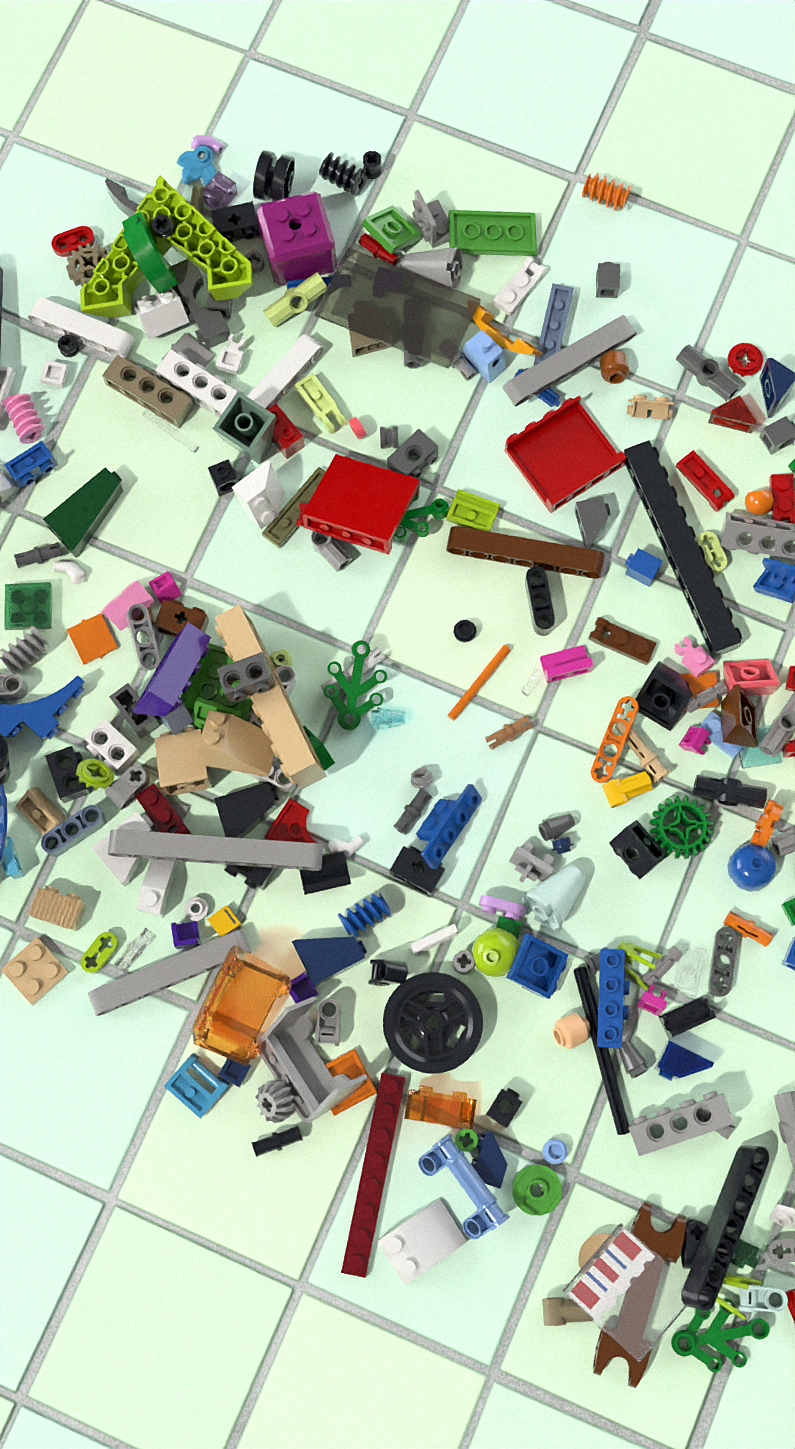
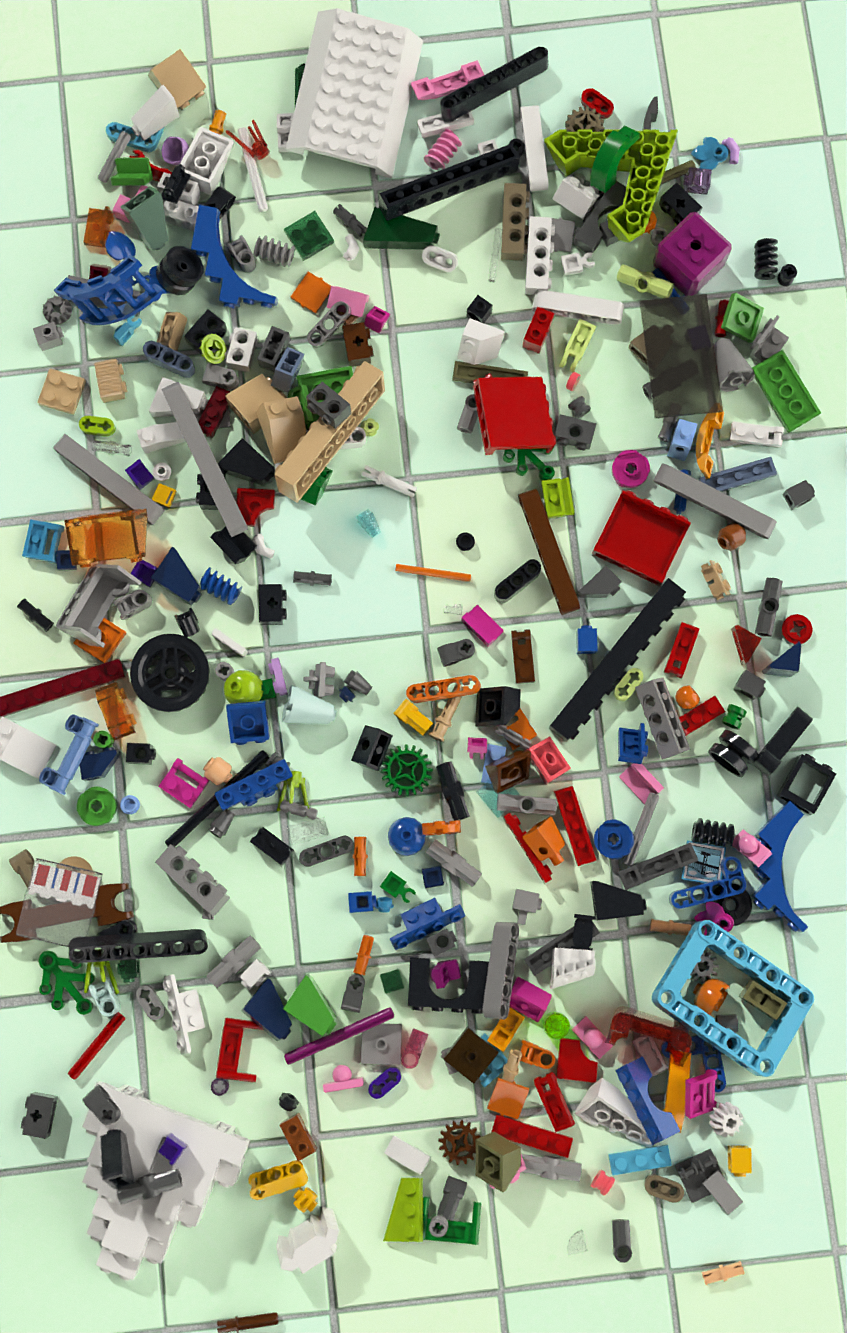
camera: 60 degrees right, 5 degrees up
blue bracket [4,441,58,488] -> none
slope [133,622,212,716] -> none
black bush [152,215,175,238] -> none
sand green slope [212,391,276,464] -> none
black wheel [253,150,295,201] -> none
light grey gear [255,1079,297,1123] -> none
green plant [323,640,388,730] -> none
light grey plate [410,767,434,789] -> none
blue bracket [416,784,482,869] -> none
medium nougat pin [485,715,533,750] -> none
dark pink tile [637,985,667,1017] -> none
clear blue slope [654,1040,714,1081] -> none
bright pink plate [674,637,715,678] -> none
none -> dark pink plate [158,758,209,808]
none -> black brick [378,144,520,221]
none -> white plate [422,245,459,272]
none -> dark grey piece [437,639,475,667]
none -> dark pink plate [612,450,650,488]

